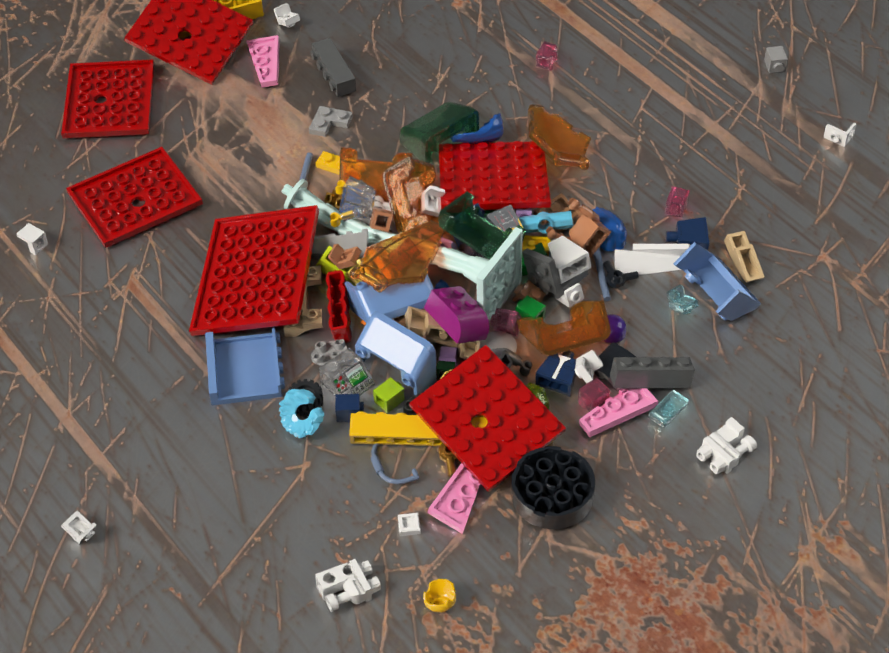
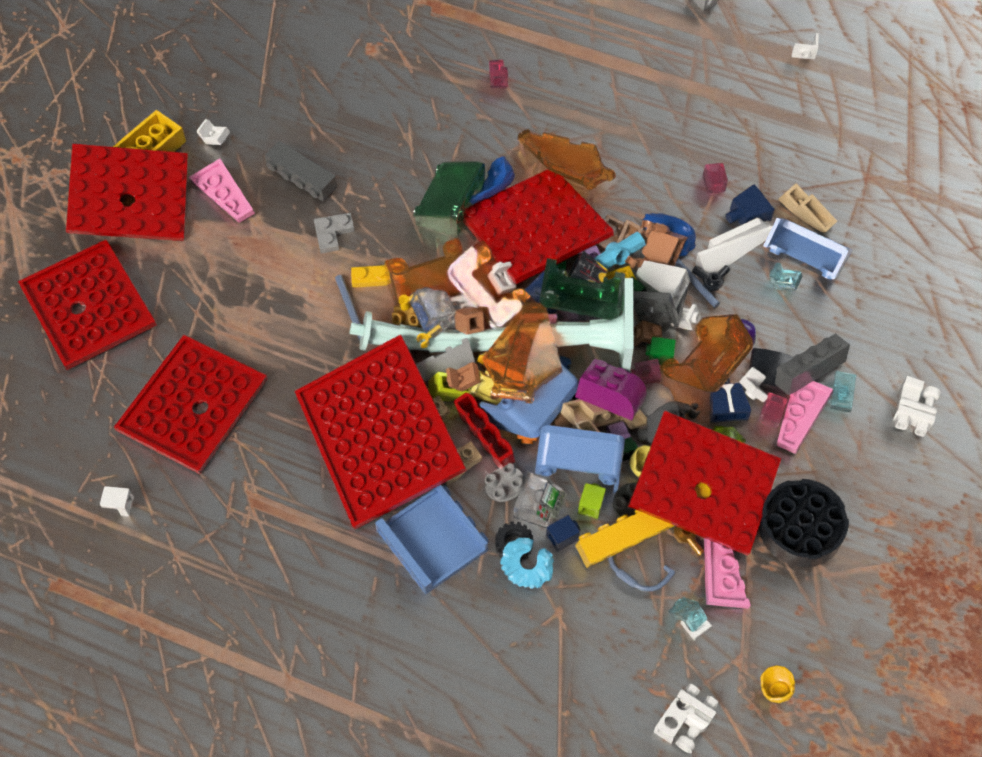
camera: 30 degrees left, 10 degrees up
none -> clear light blue bracket [668,597,707,632]

